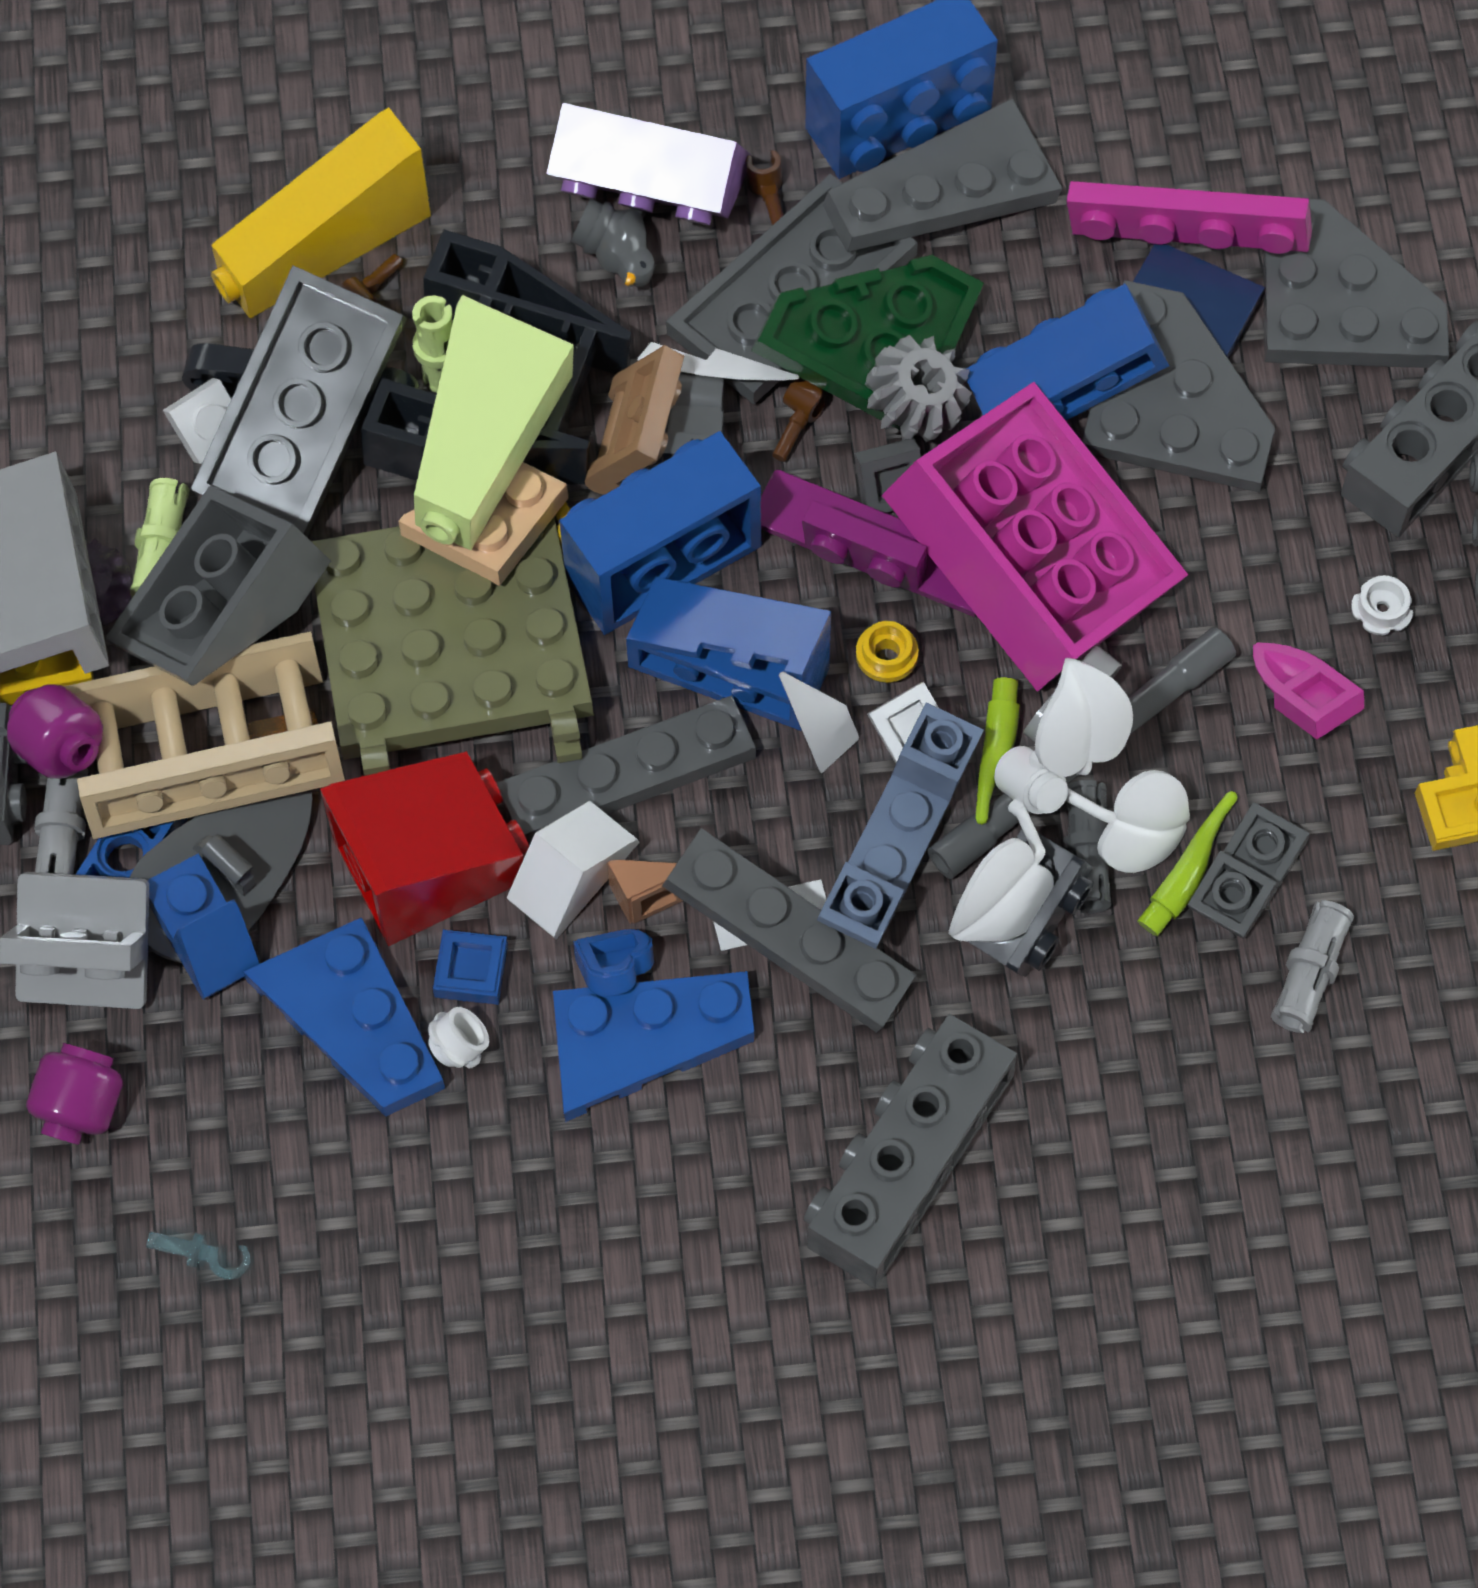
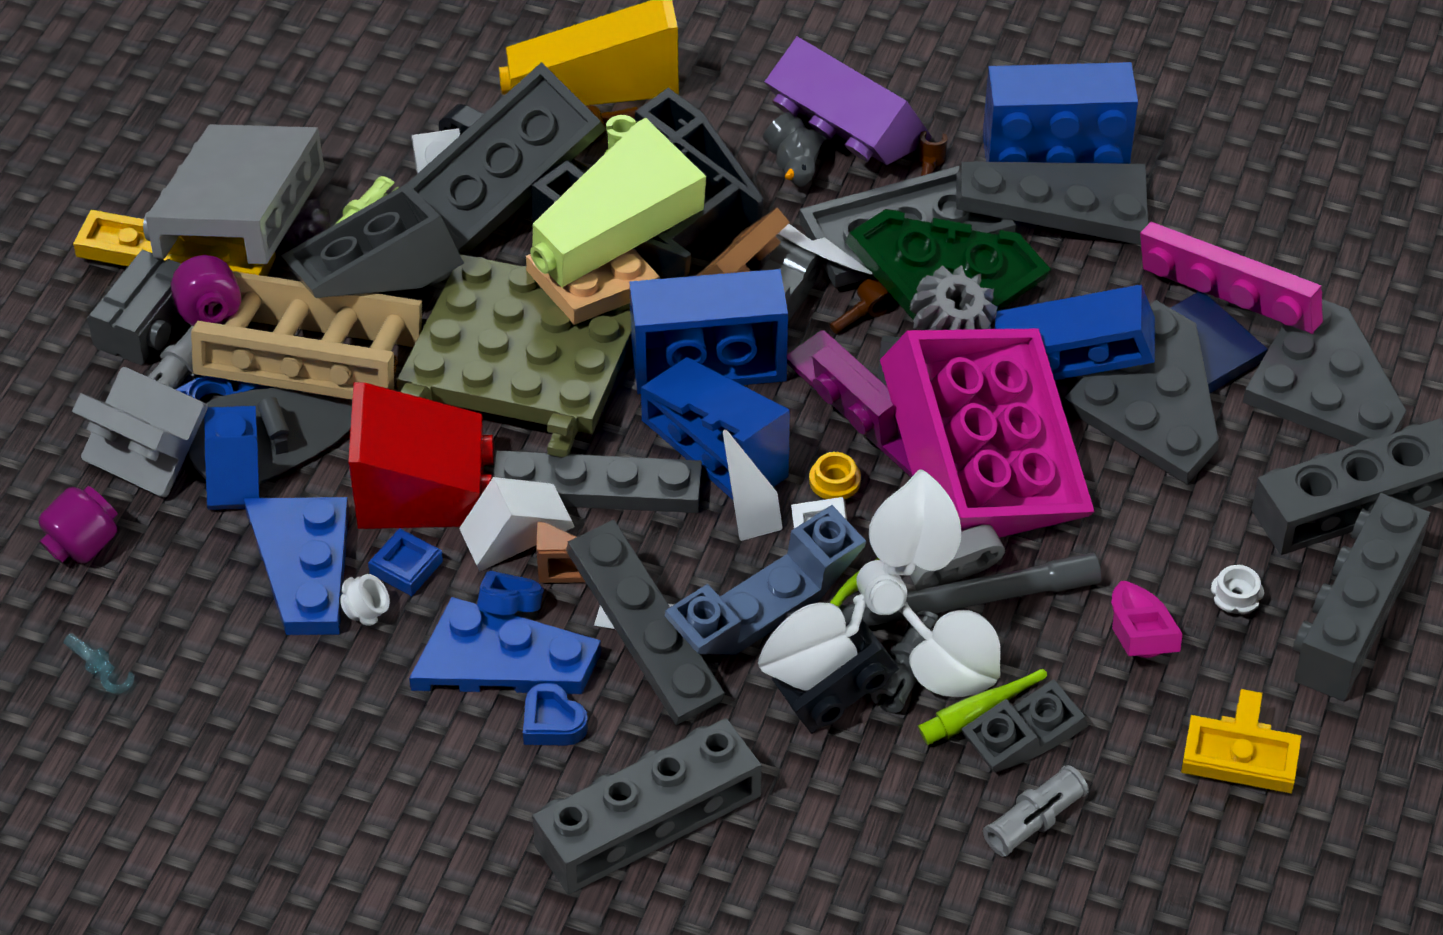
camera: 25 degrees right, 15 degrees down
none -> blue tile [523,683,588,746]

